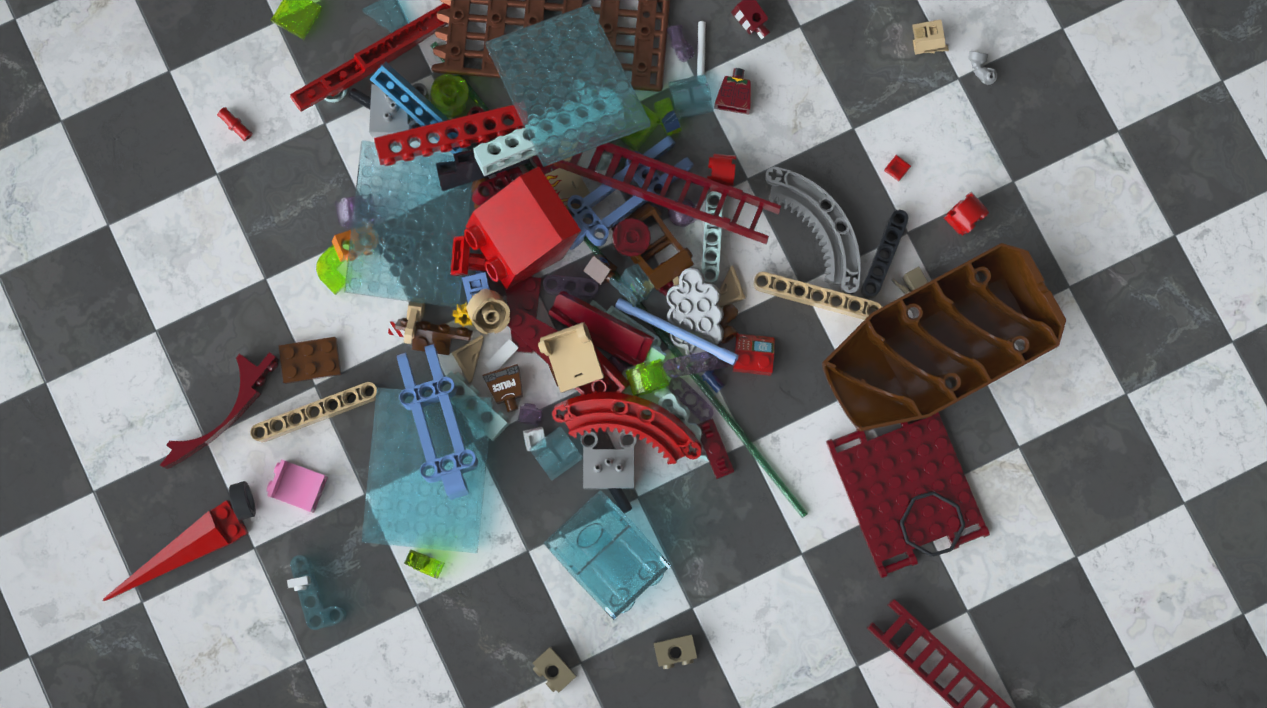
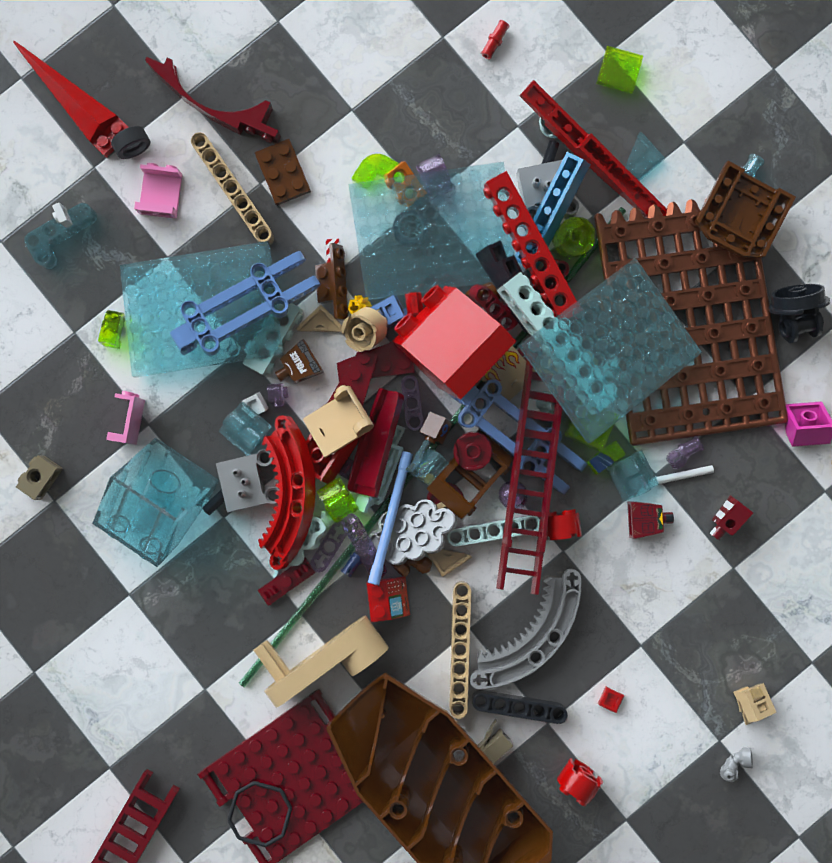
camera: 75 degrees right, 5 degrees up
tan piece [404,298,425,344] -> none
red tile [450,235,470,276] -> none
white sticker [485,339,518,372] -> none
dark tan brick [653,634,697,670] -> none
none -> bright pink panel [106,391,145,445]
none -> tan beam [253,616,389,708]

